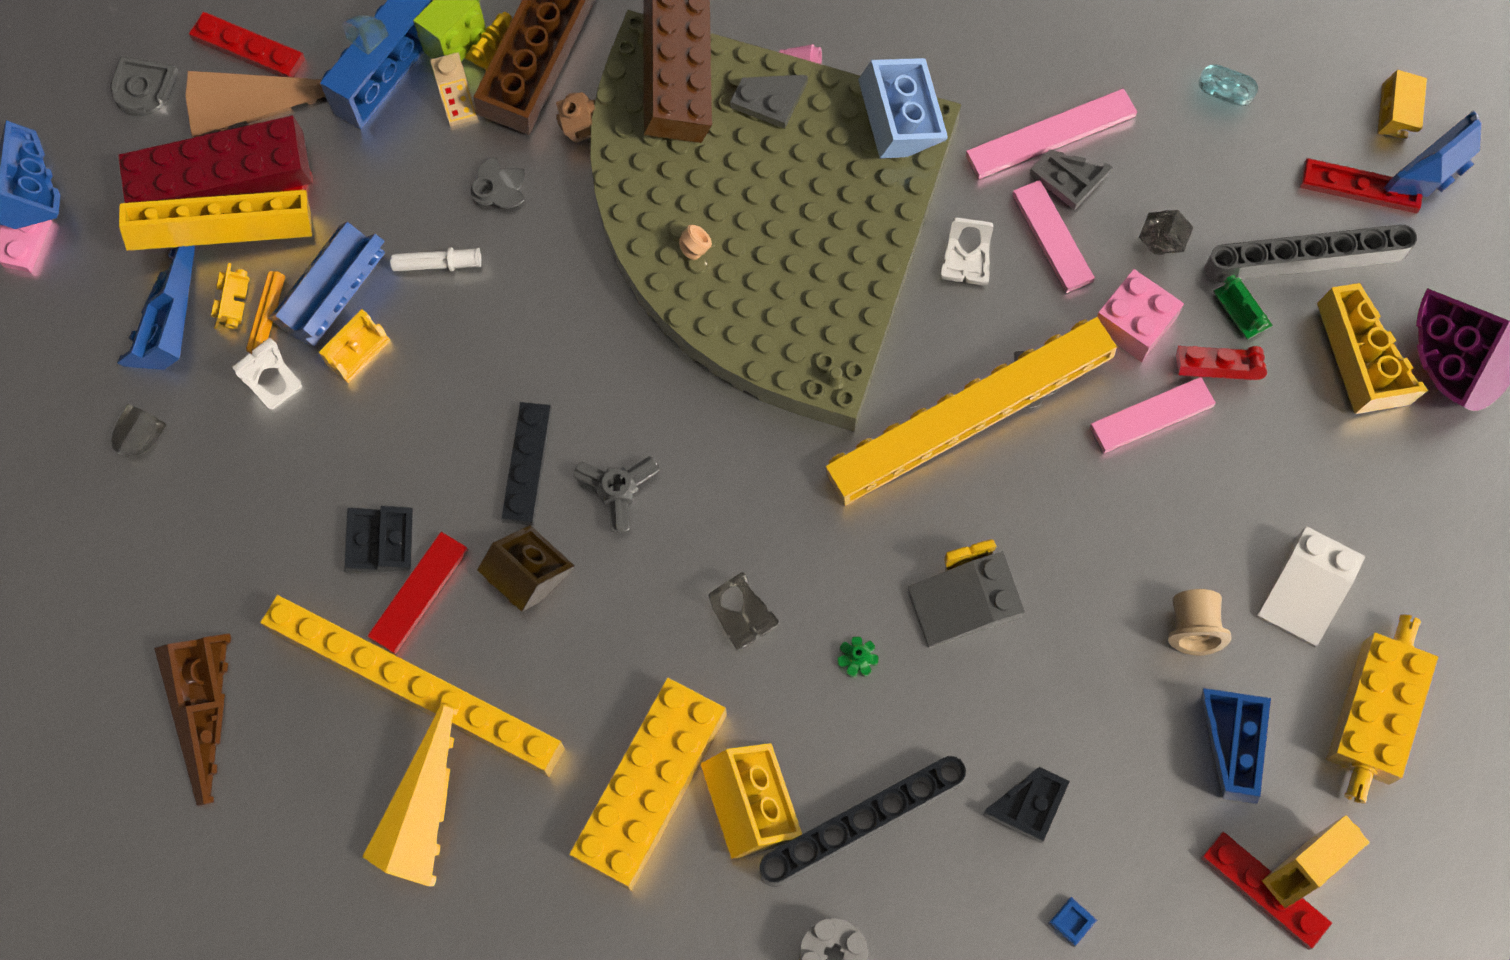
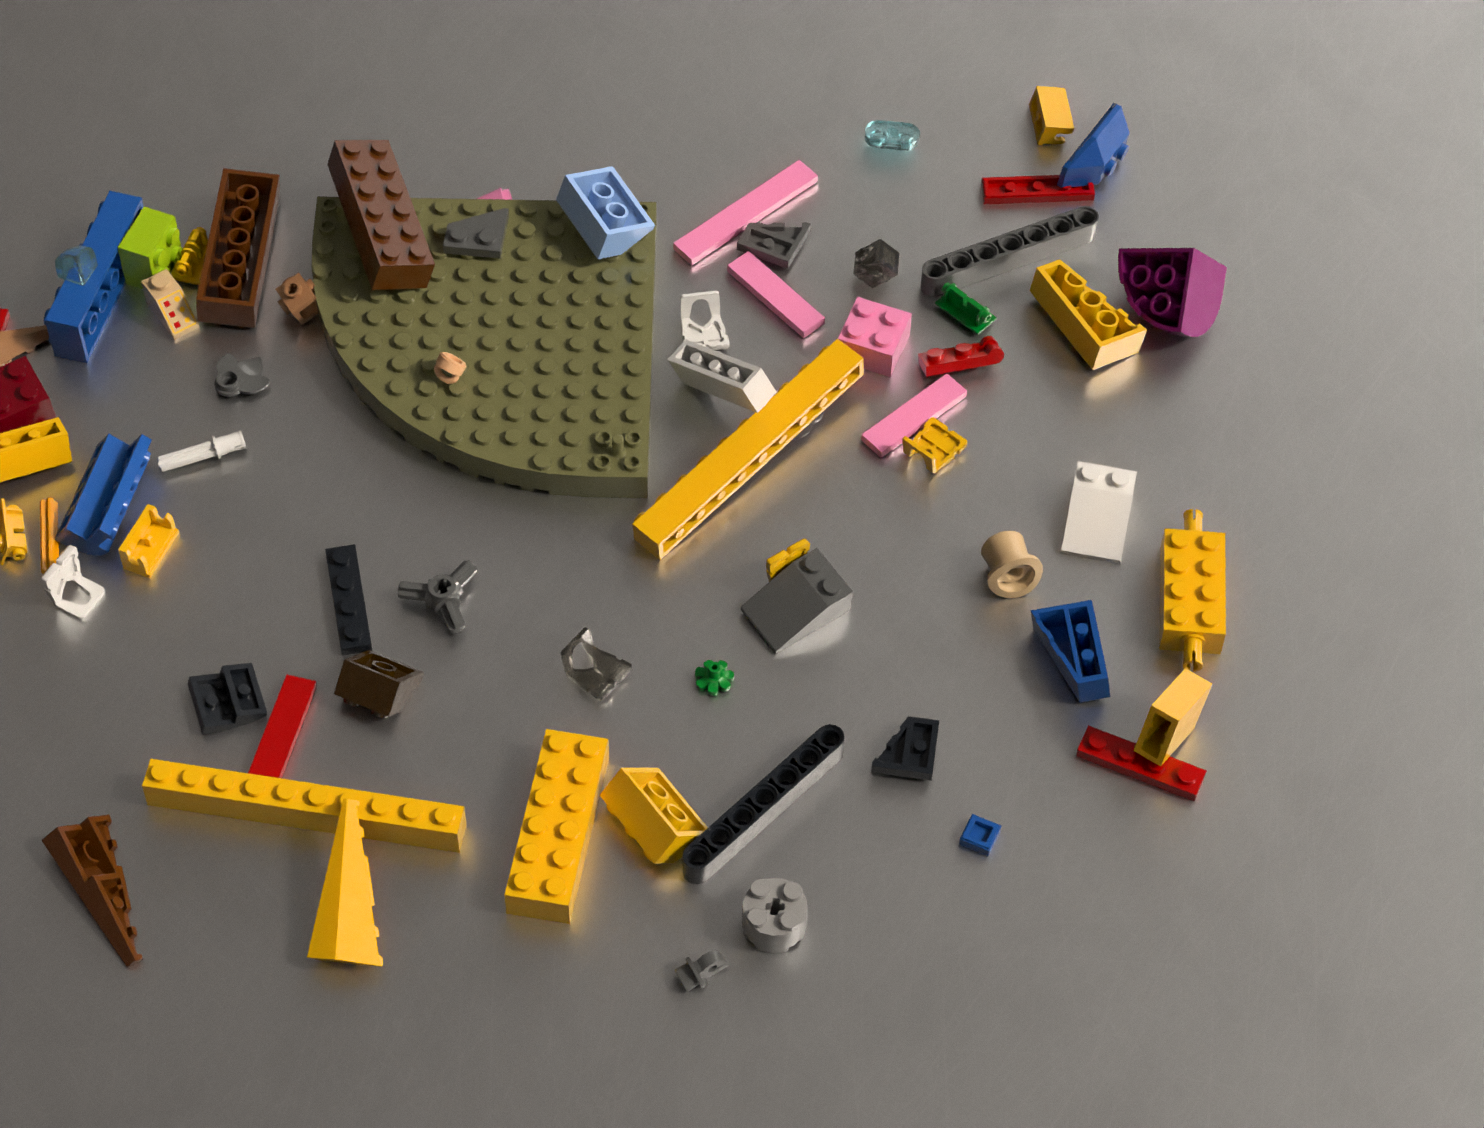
camera: 20 degrees left, 15 degrees down
none -> white brick [667,339,776,413]
none -> yellow piece [902,417,967,474]

